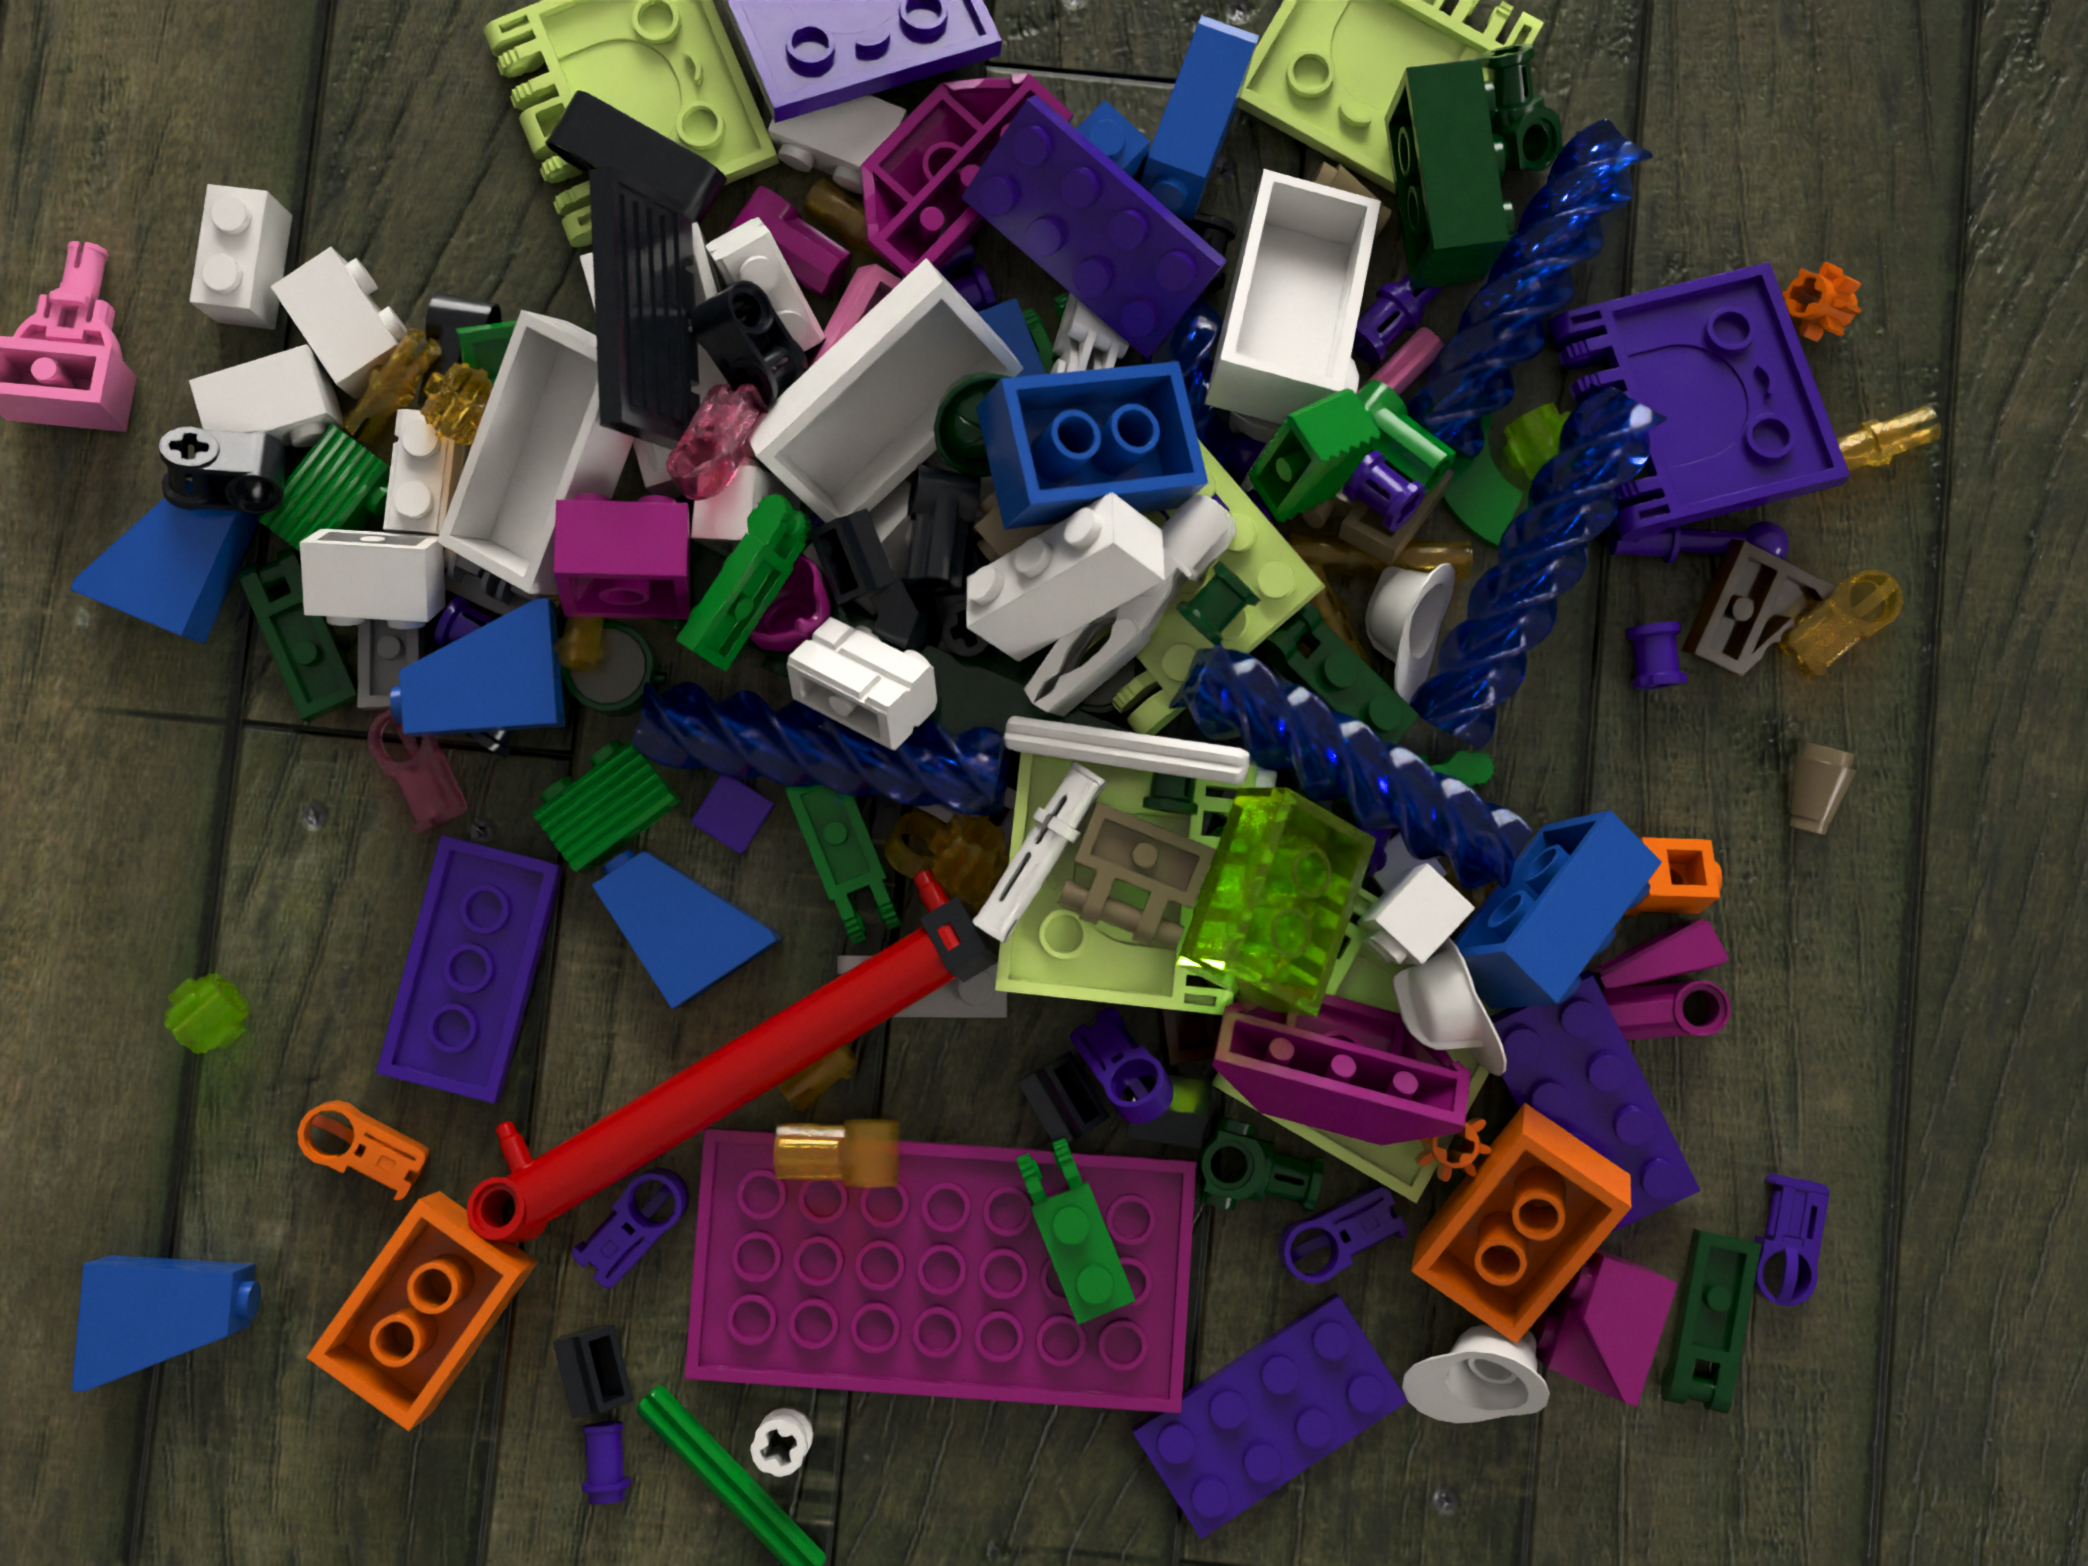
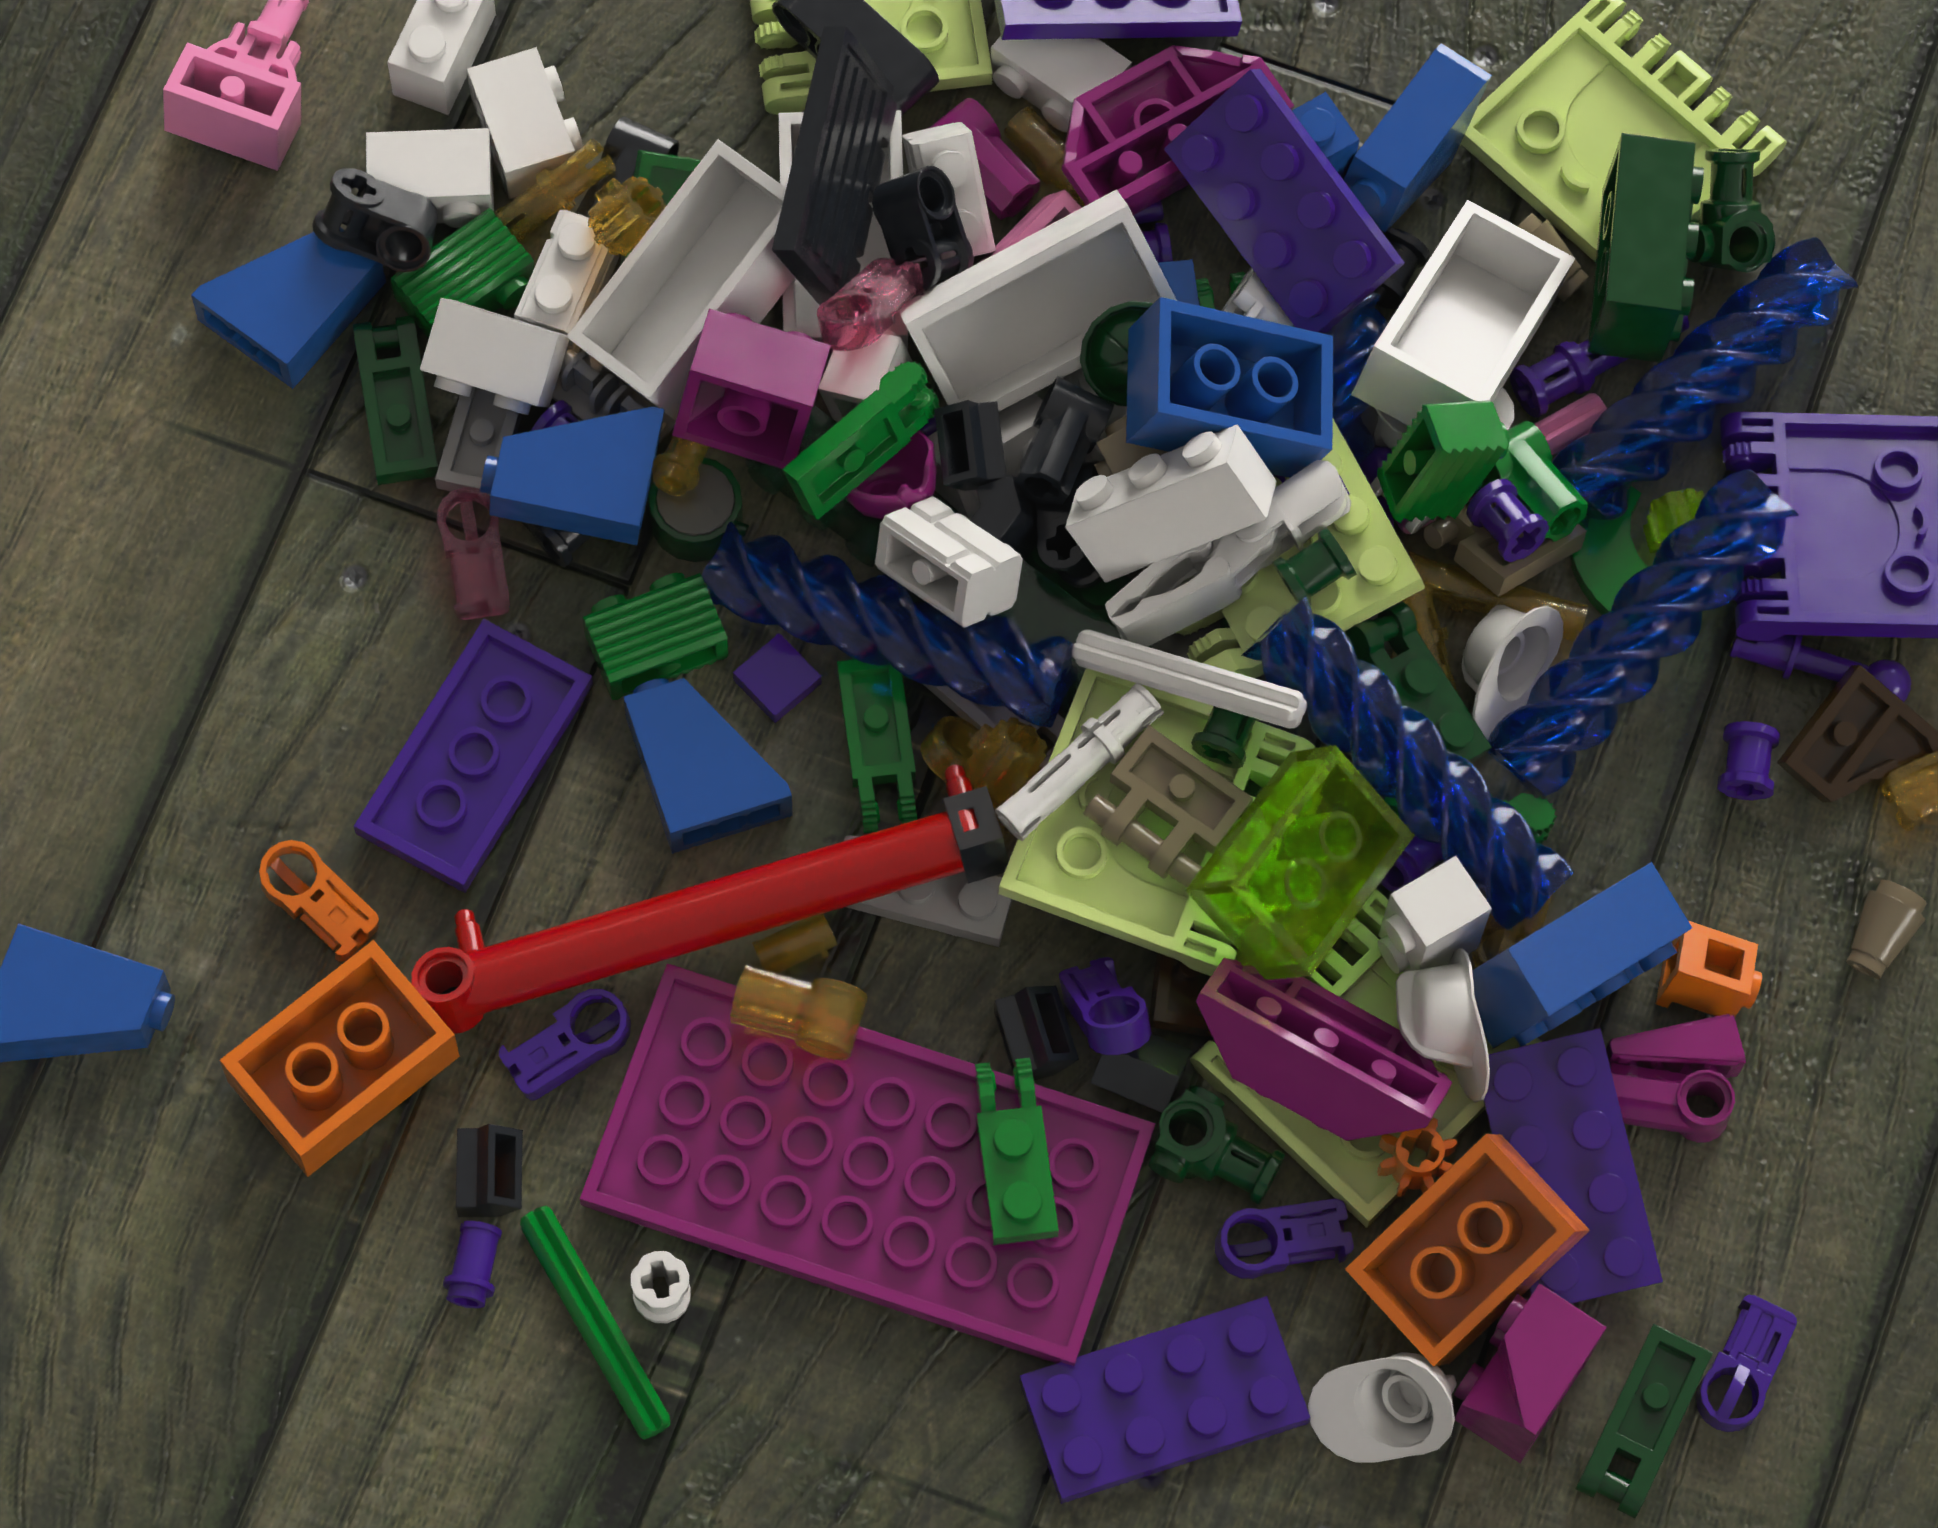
camera: 10 degrees right, 15 degrees down
clear neon green gear [163,973,251,1054] -> none

